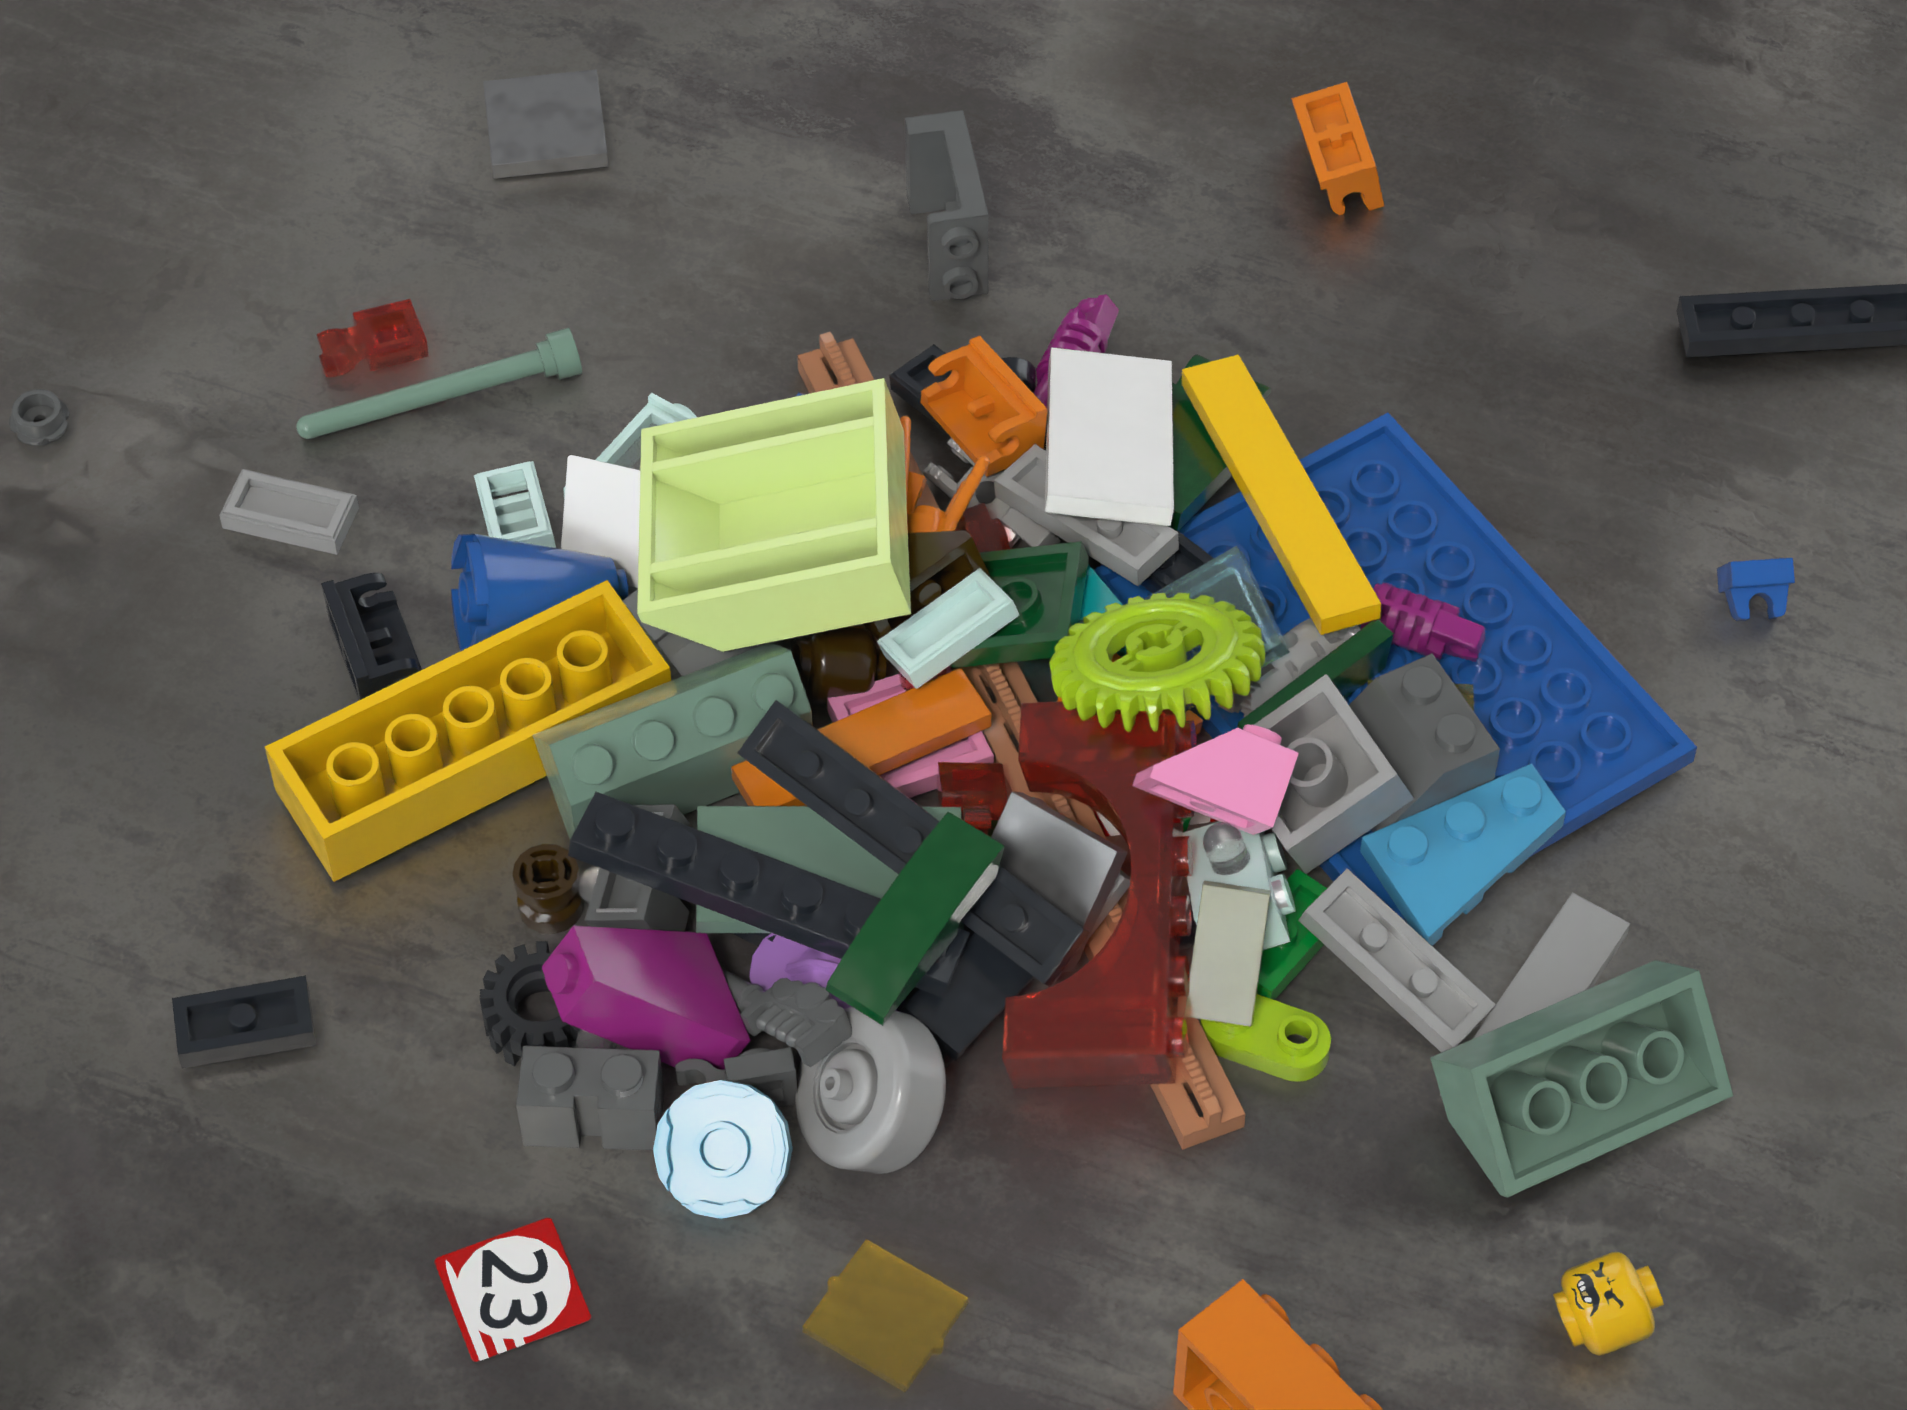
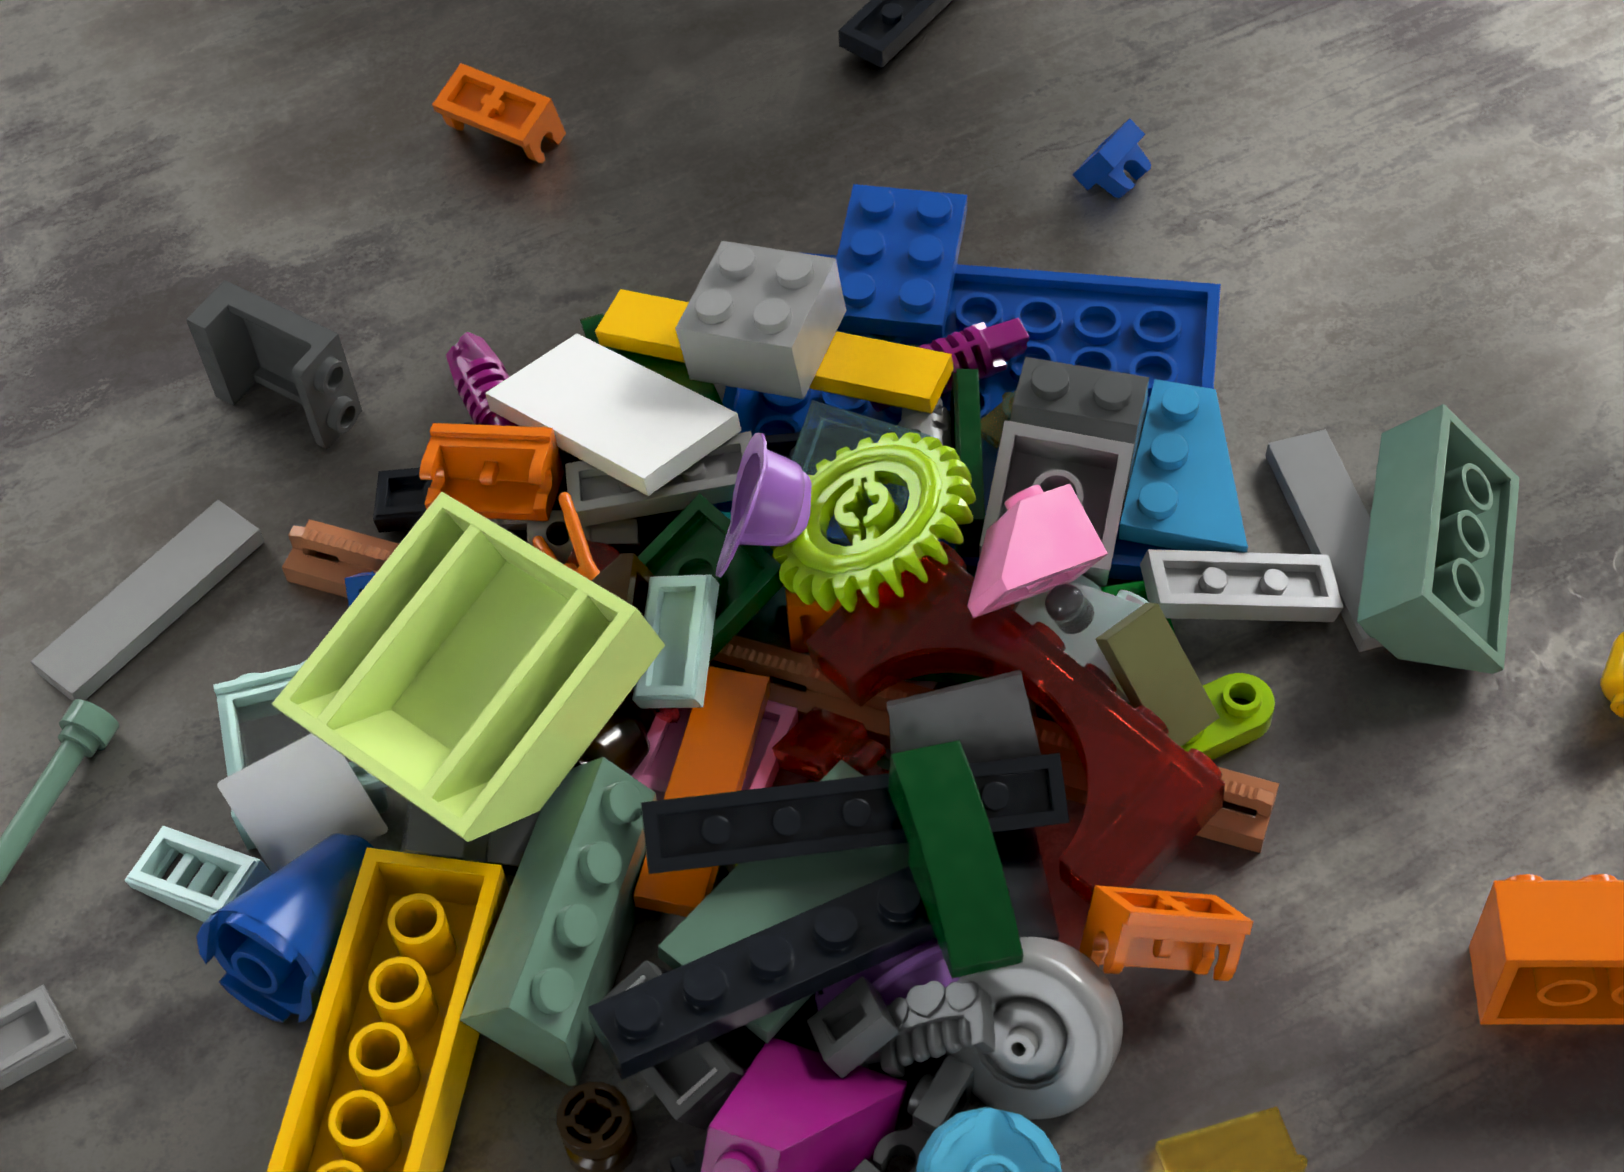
camera: 45 degrees left, 0 degrees up
black hinge [321,573,422,701] -> none
none -> light grey tile [31,500,264,701]
none -> light grey brick [675,241,846,399]
none -> medium lavender piece [716,433,812,578]
none -> dark grey tile [807,975,899,1079]
none -> blue plate [836,184,967,340]
none -> orange hinge [1079,885,1254,981]

